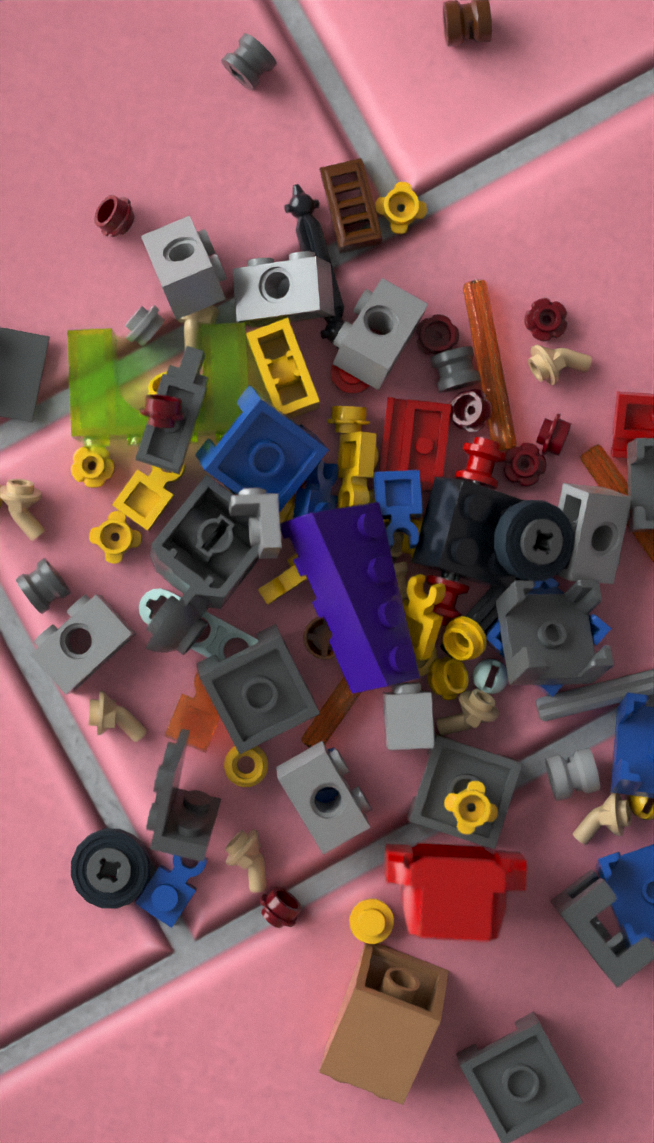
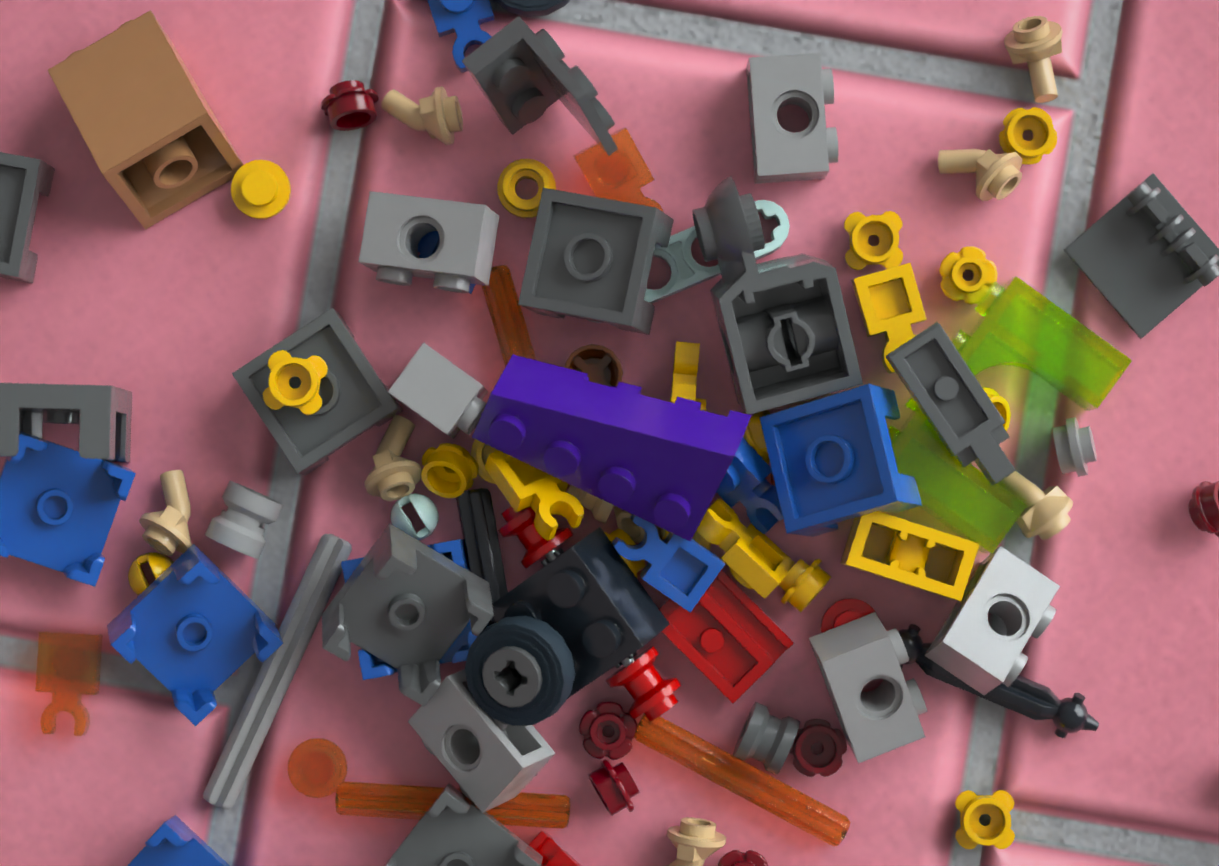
camera: 125 degrees right, 0 degrees up
dark grey wheel [16,558,71,614] -> none
tan plate [88,691,147,742] -> none
dark red plate [140,394,185,428] -> none
light grey brick [141,215,227,320] -> none
light grey bracket [229,488,281,559] -> none
reddish brown slope [319,158,383,254] -> none
red piece [384,842,527,942] -> none
yellow plate [443,616,487,660] -> none
dark red plate [450,389,493,432] -> none

